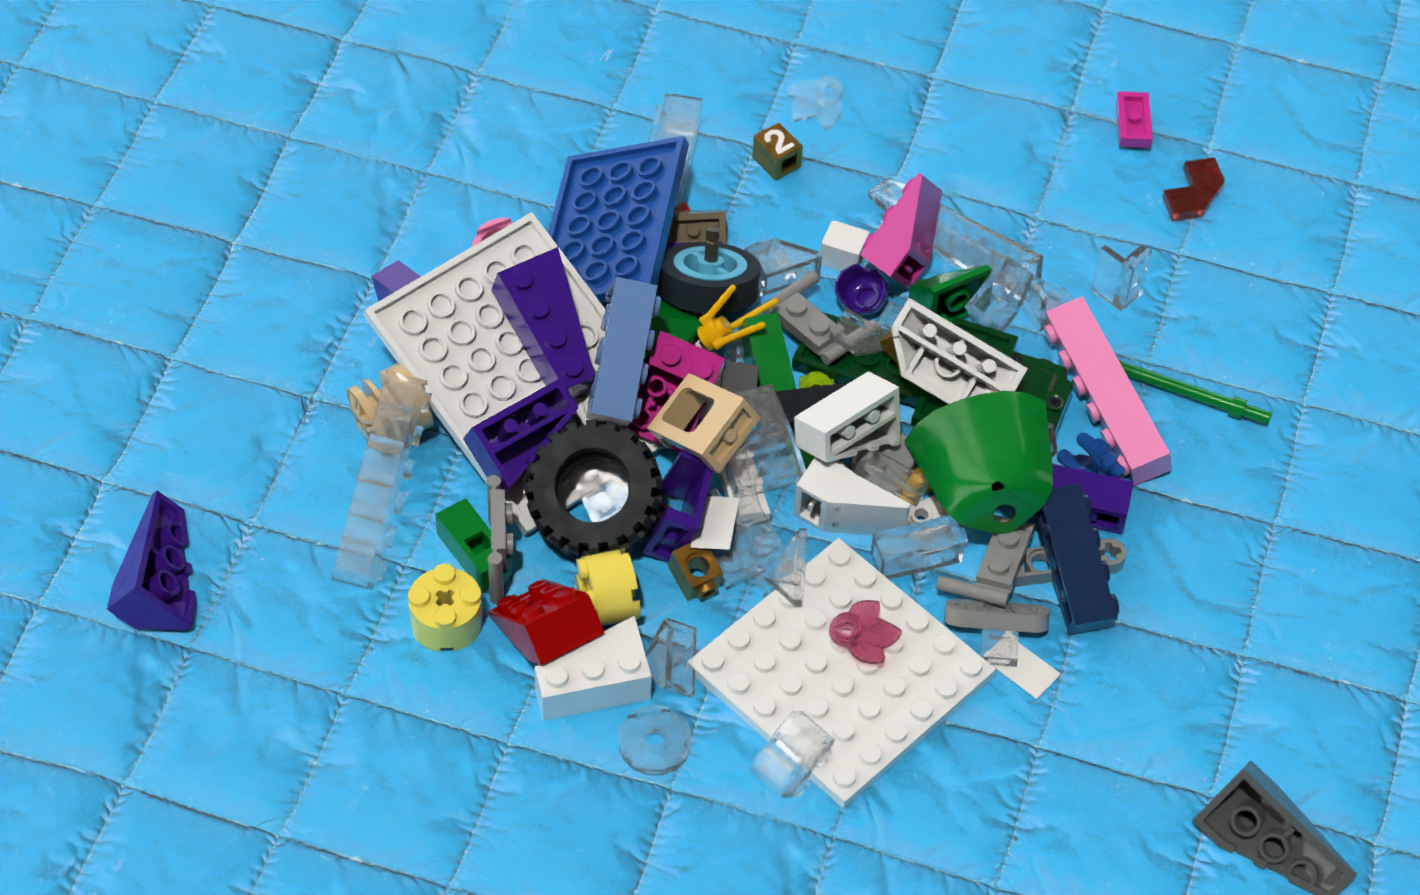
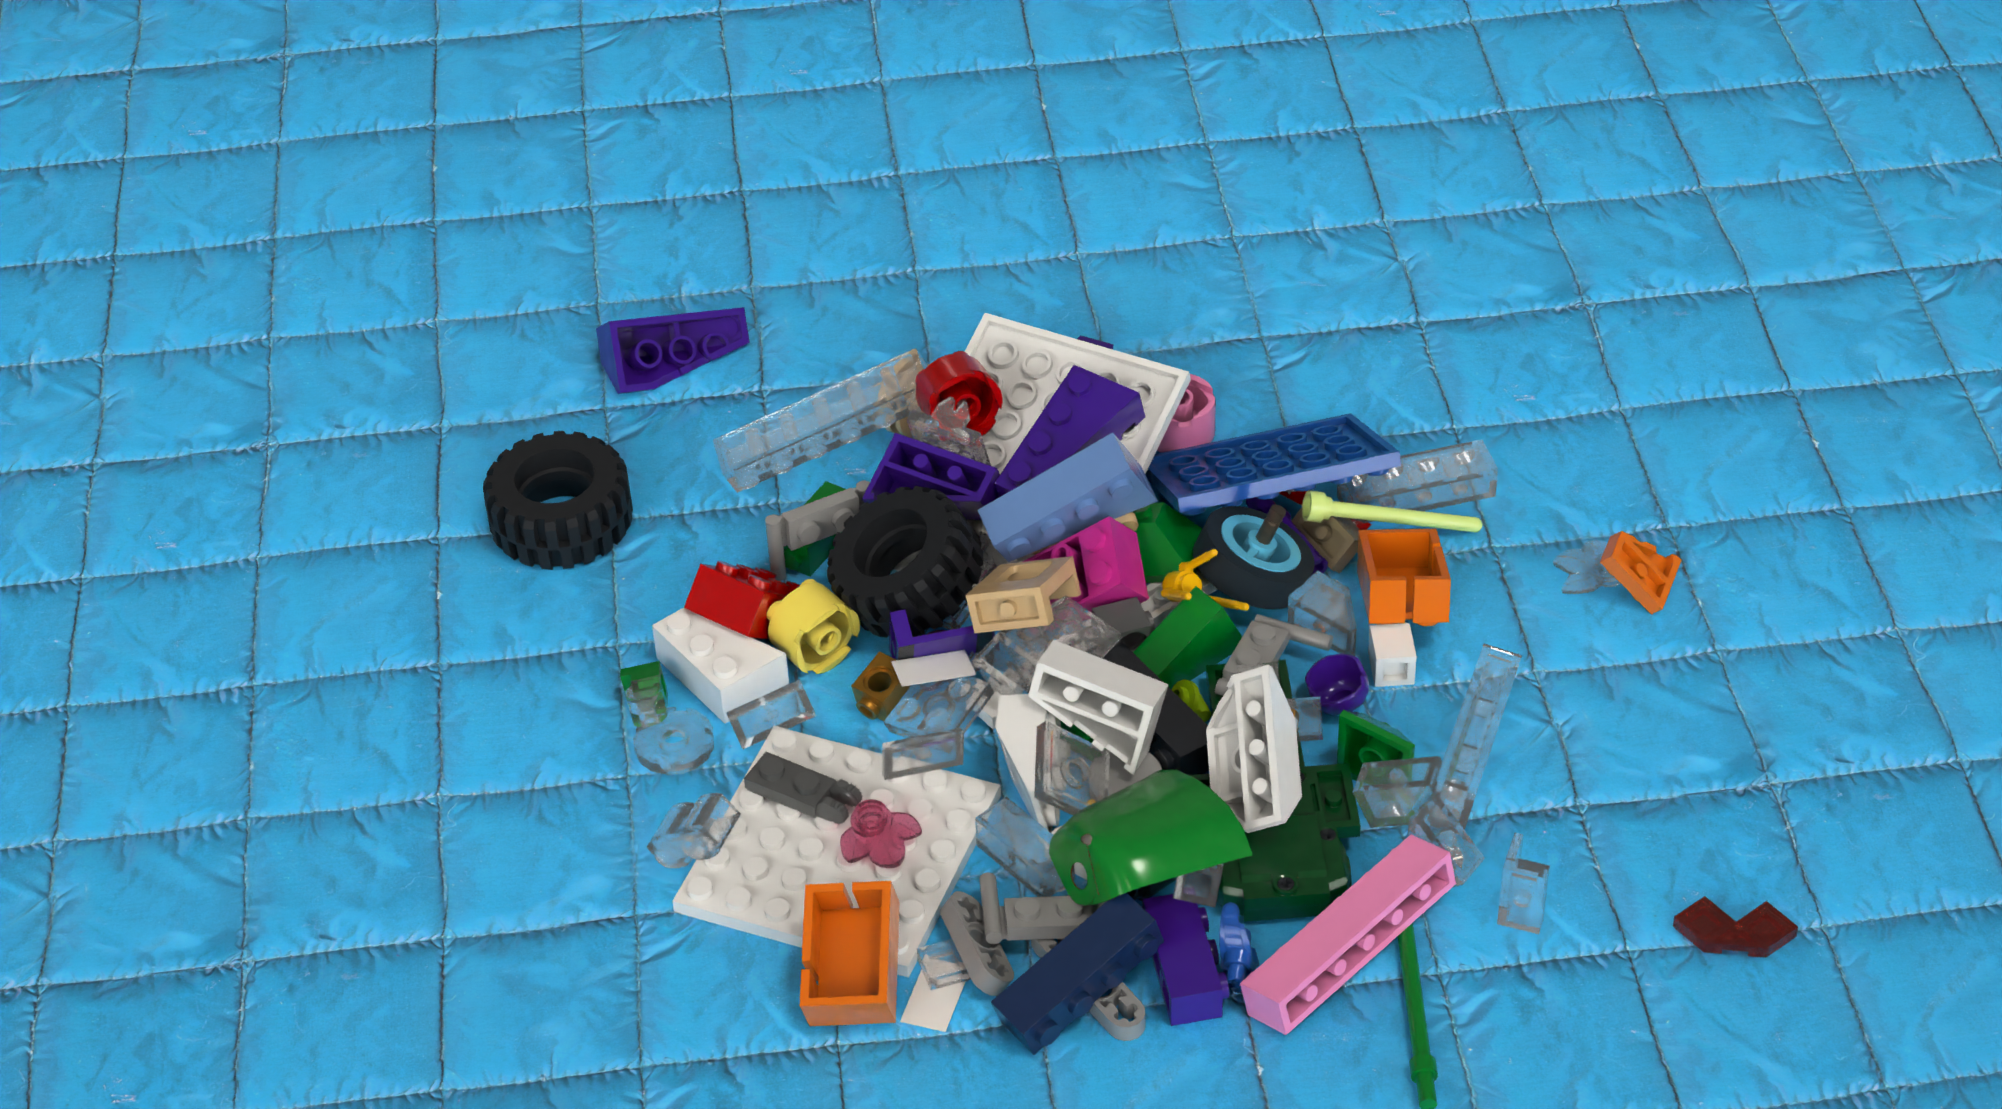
camera: 70 degrees right, 10 degrees down
light yellow brick [408,563,482,651] -> none
brick [752,122,803,181] -> none
dark pink slope [860,173,942,289] -> none
dark pink plate [1116,91,1153,148] -> none
none -> black tyre [483,431,633,570]
none -> clear leg [620,661,668,727]
none -> dark grey hinge [744,752,863,824]
none -> orange piece [800,881,900,1026]
none -> clear piece [907,396,991,466]
none -> red brick [915,351,1003,442]
none -> yellowish green piece [1302,490,1483,532]
none -> orange piece [1357,528,1451,626]
none -> orange wing [1600,531,1681,614]

